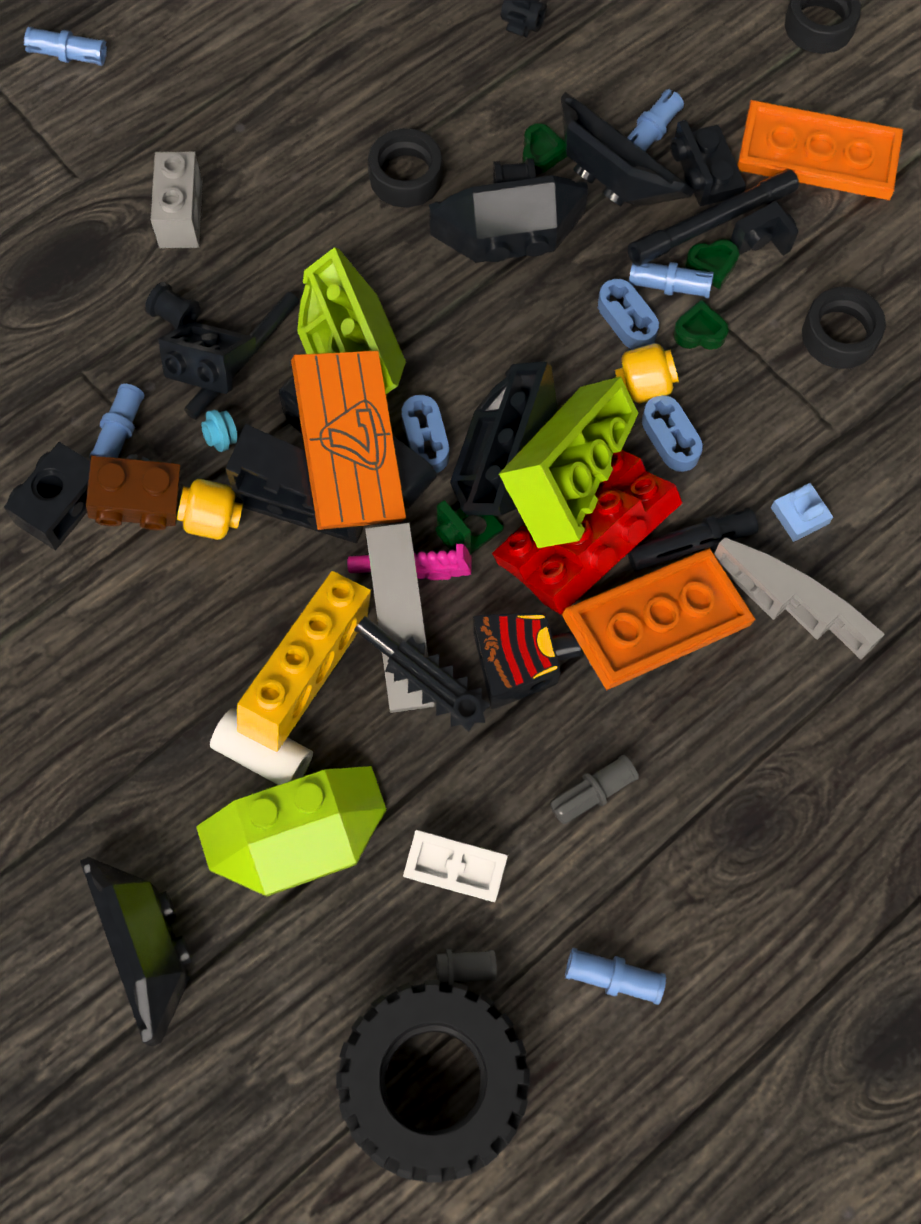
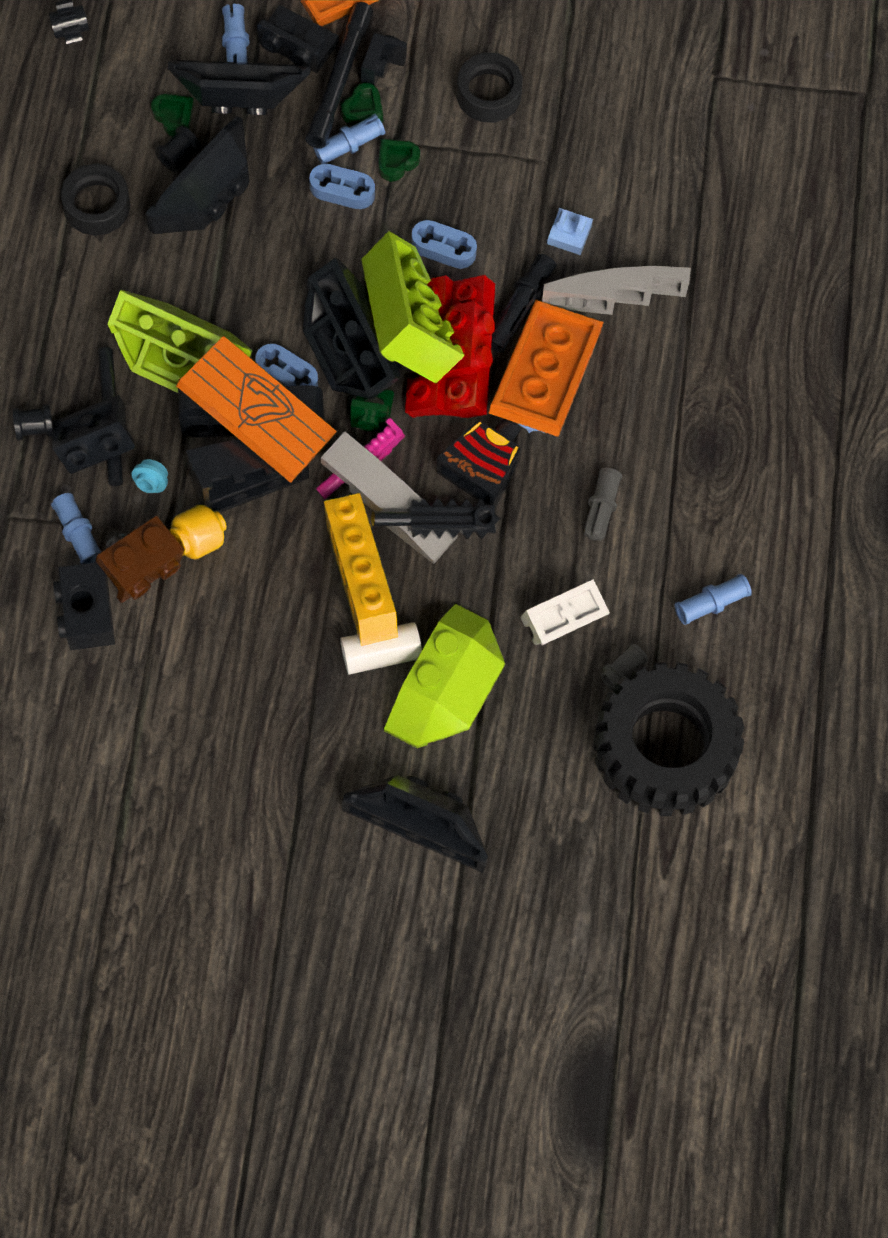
camera: 45 degrees left, 0 degrees up
yellow head [615,343,679,403] -> none

